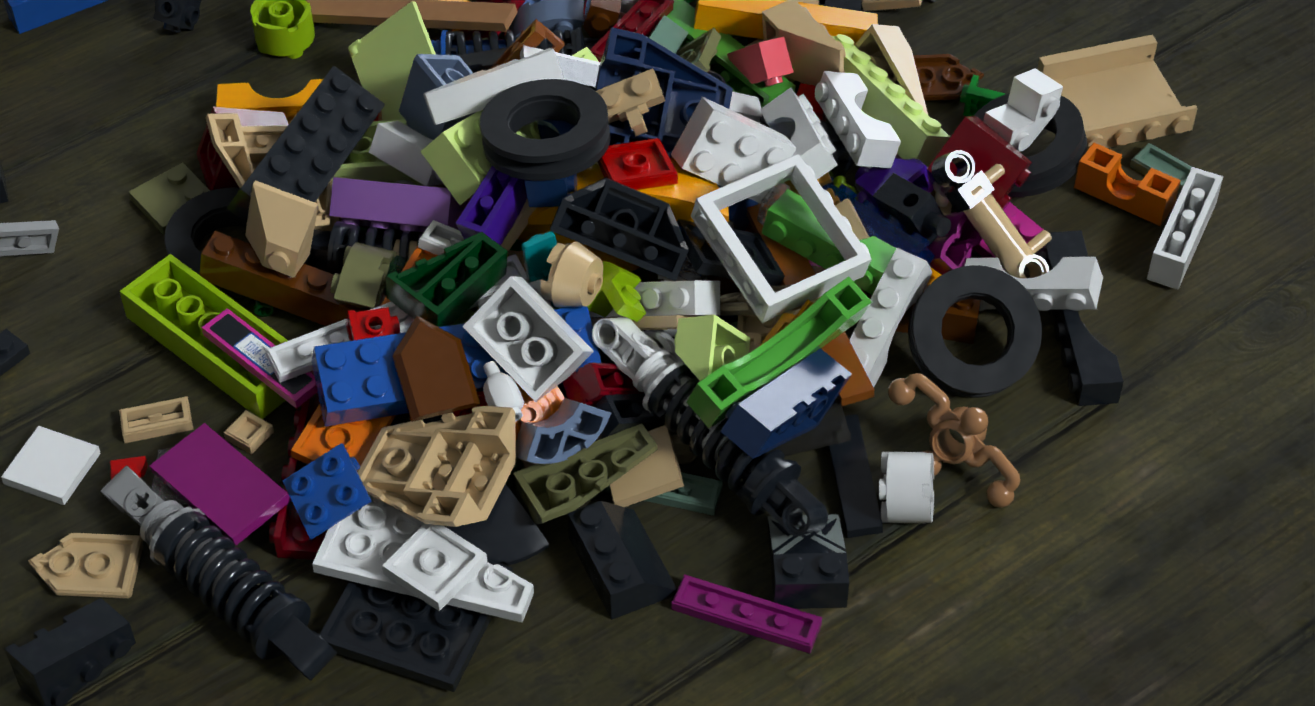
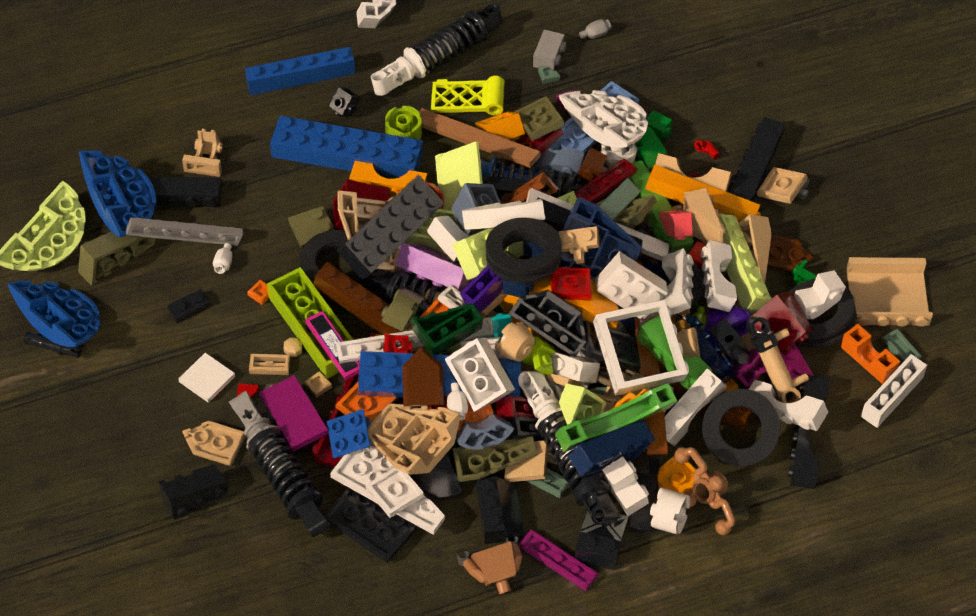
camera: 15 degrees right, 5 degrees up
tan slope [245,180,318,278] -> none
none -> white plant [213,243,233,274]
none -> orange tile [247,280,269,305]
none -> blue brick [270,116,423,179]
none -> tan tile [283,338,303,357]
none -> medium nougat torso [457,536,522,595]
none -> white brick [602,457,649,516]
none -> light orange tile [657,456,696,493]

